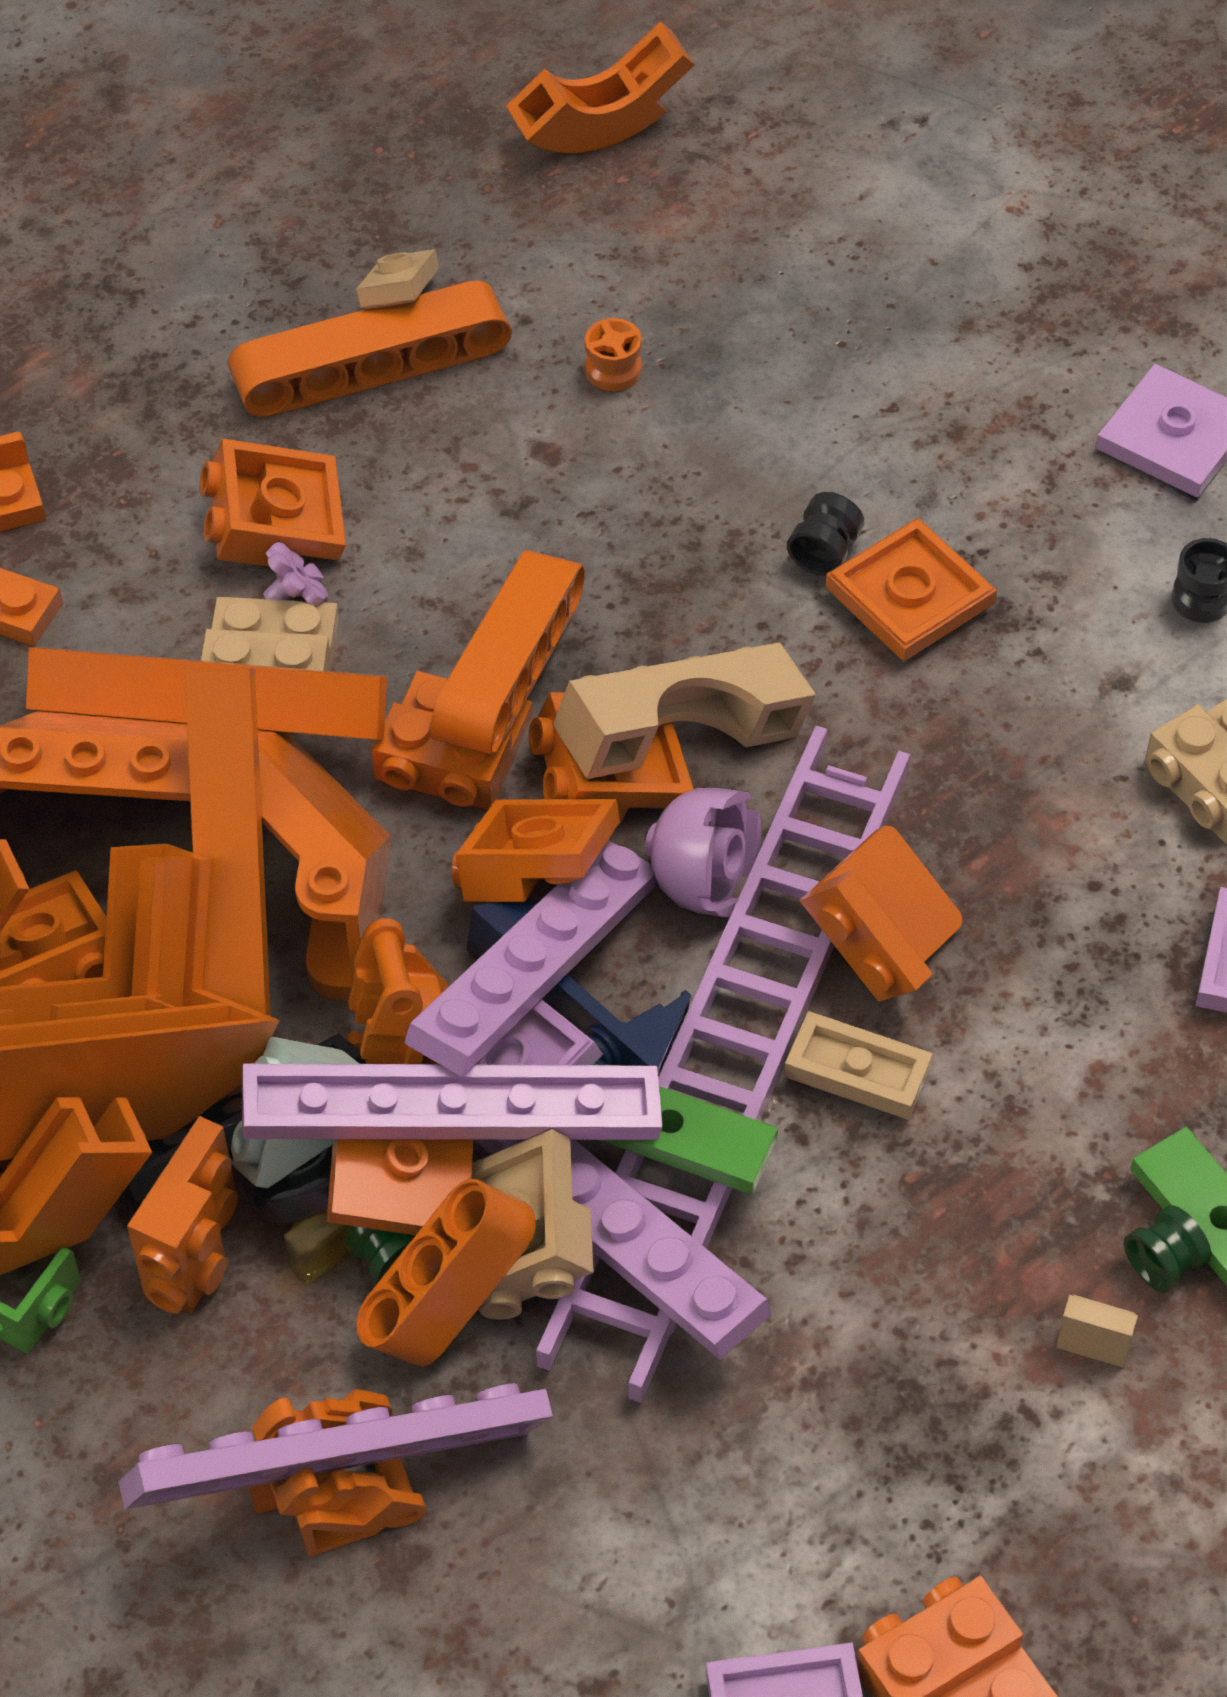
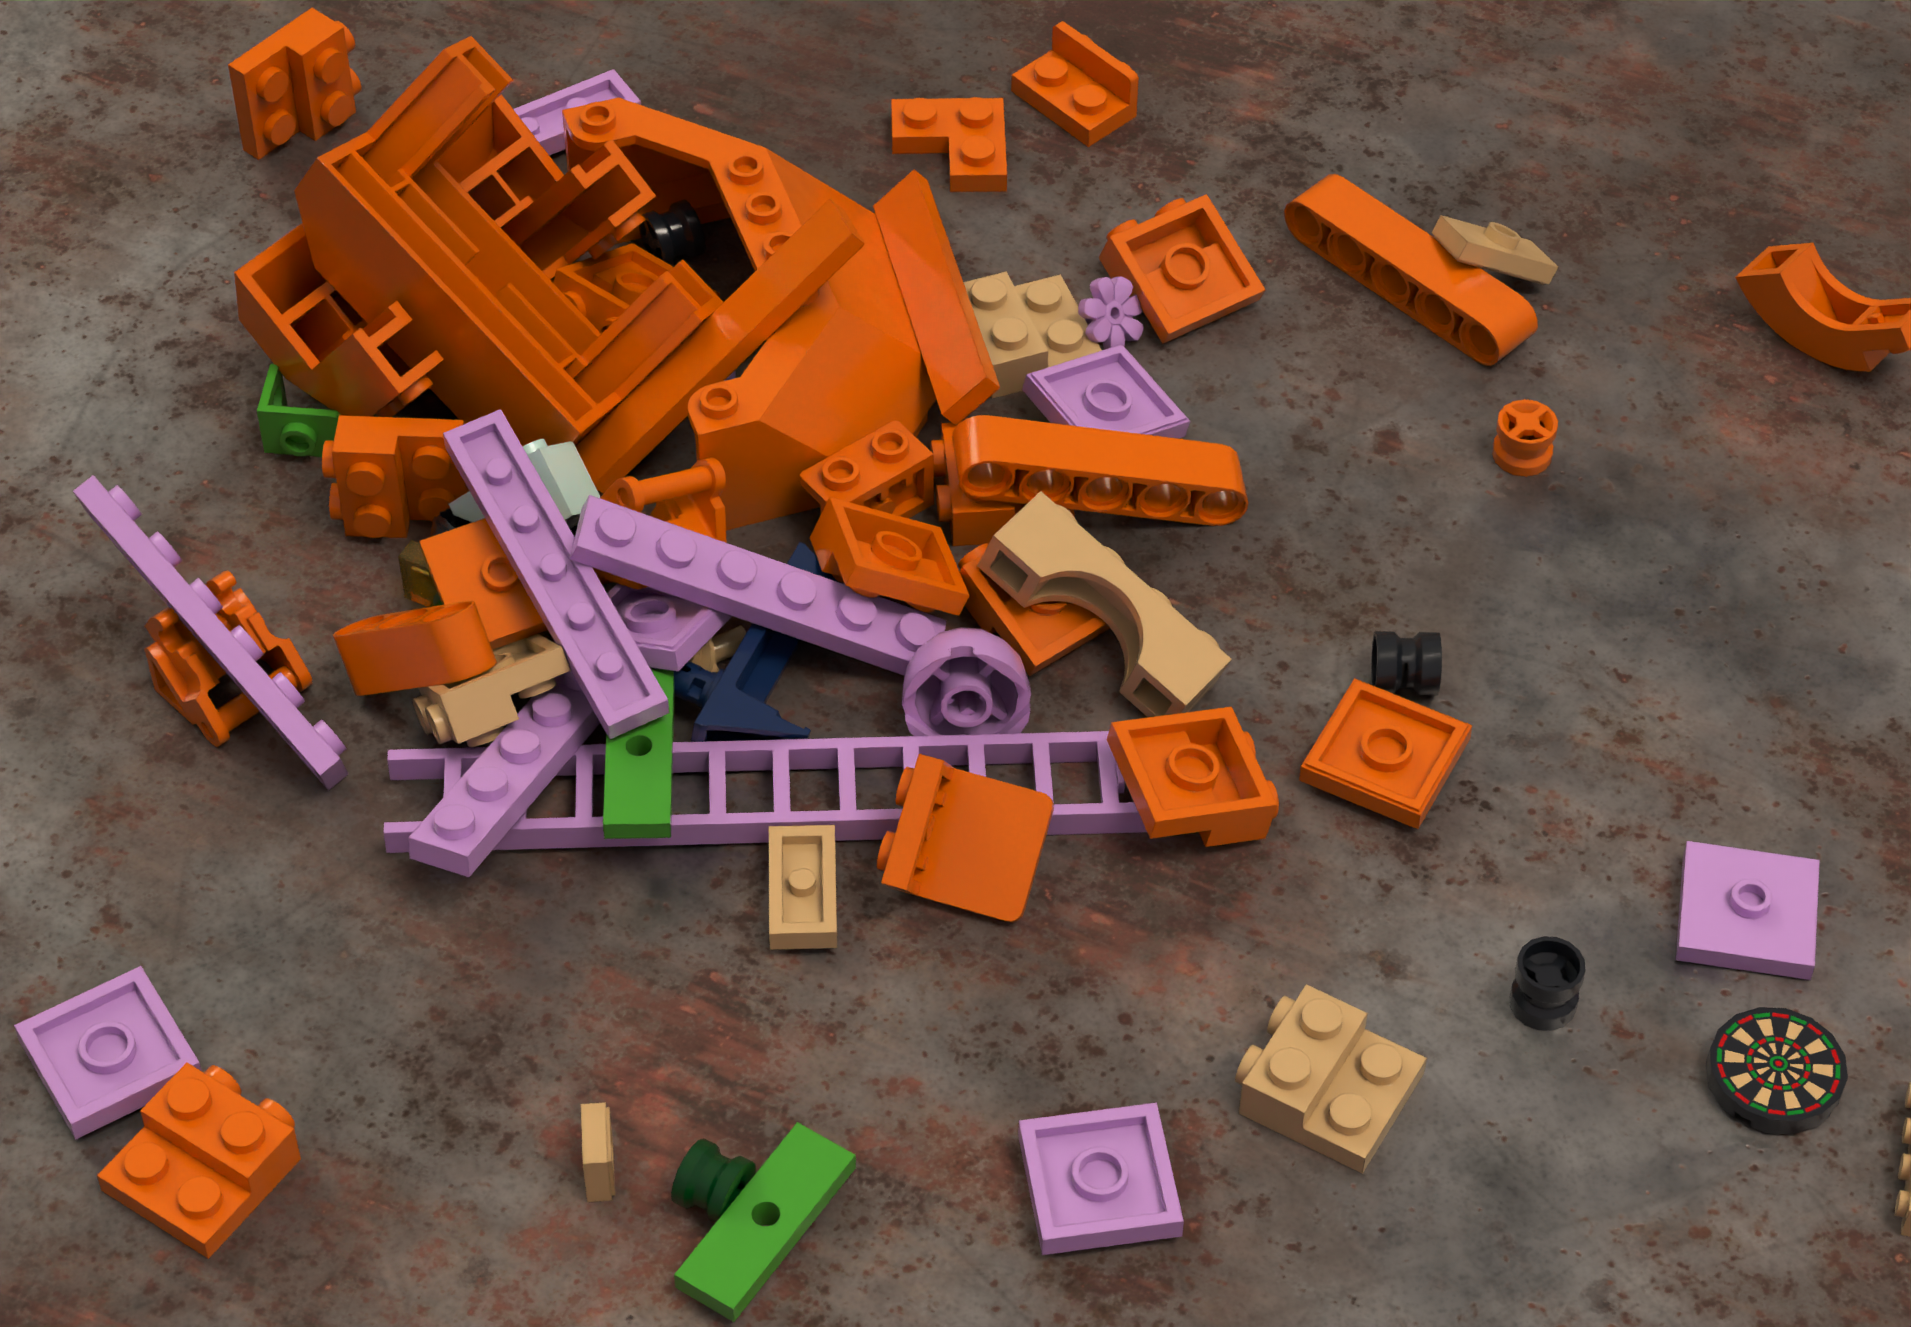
camera: 65 degrees right, 5 degrees down
none -> orange bracket [800,421,934,518]
none -> lavender plate [1022,344,1190,439]
none -> orange plate [1106,707,1279,847]

